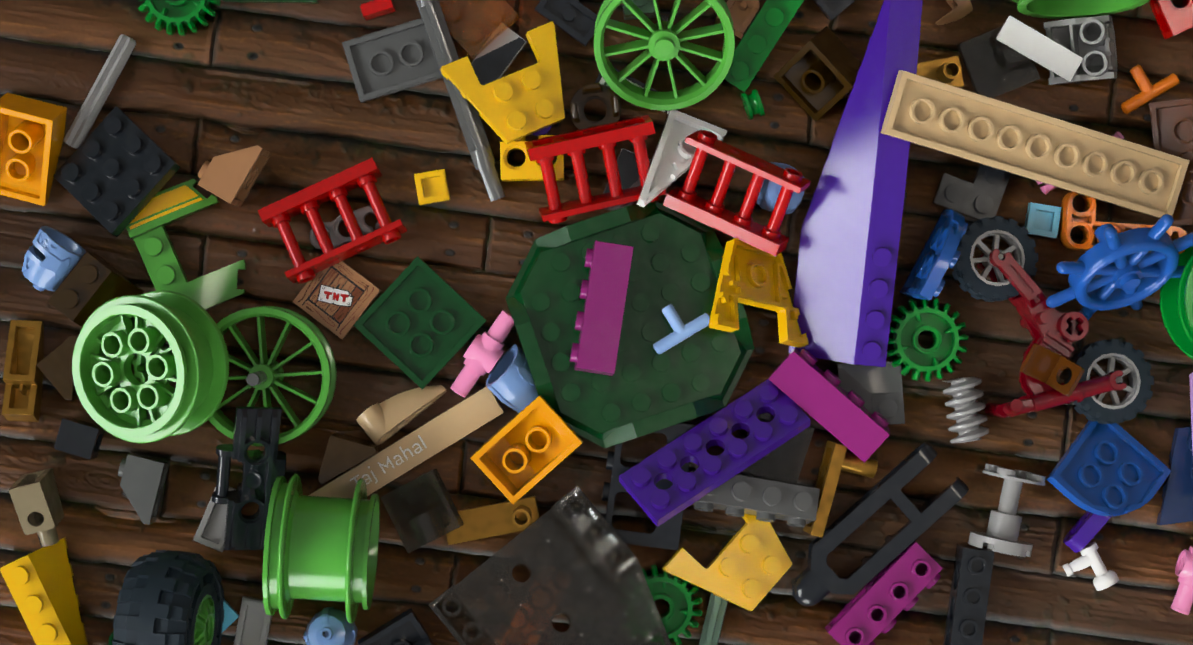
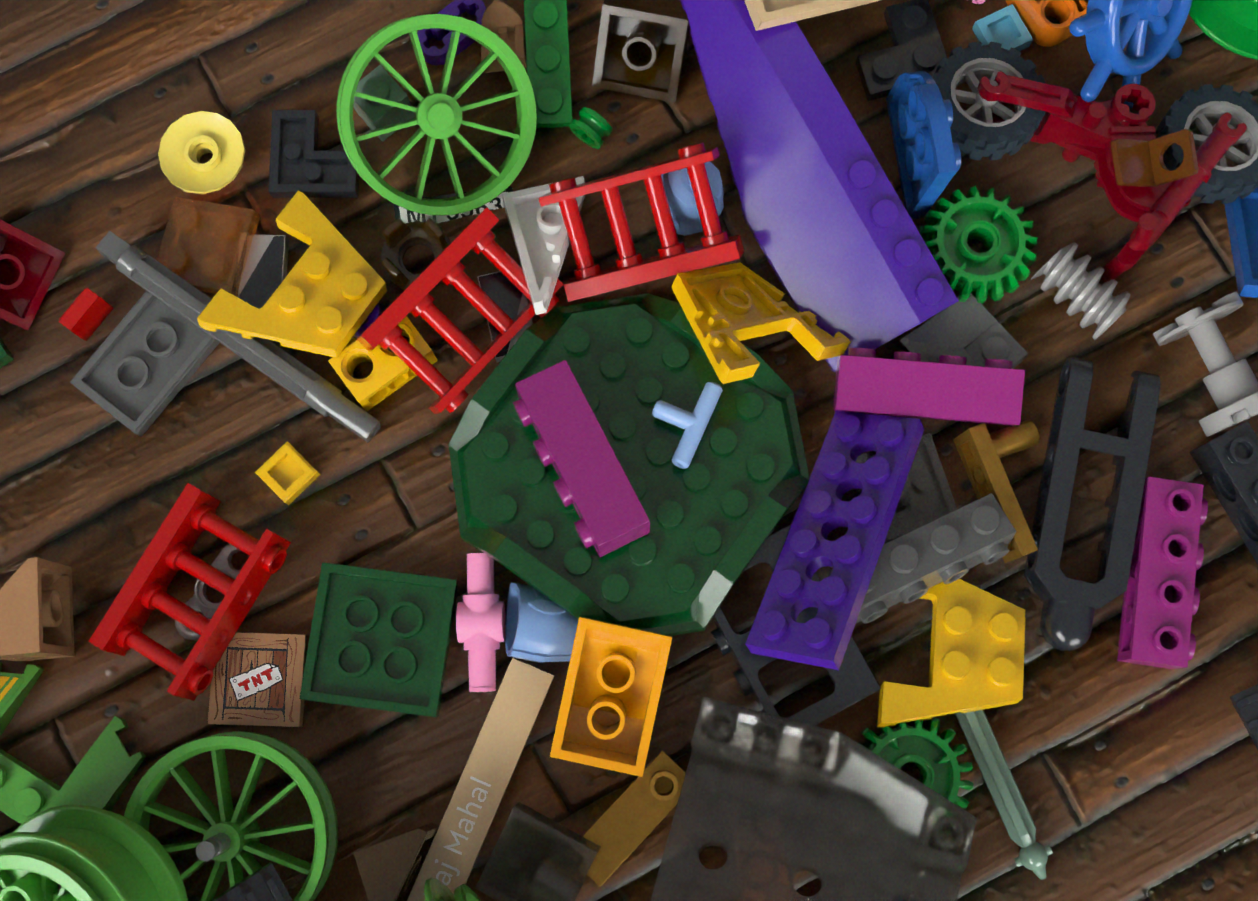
camera: 25 degrees left, 10 degrees down
tan piece [356,385,446,445] -> none

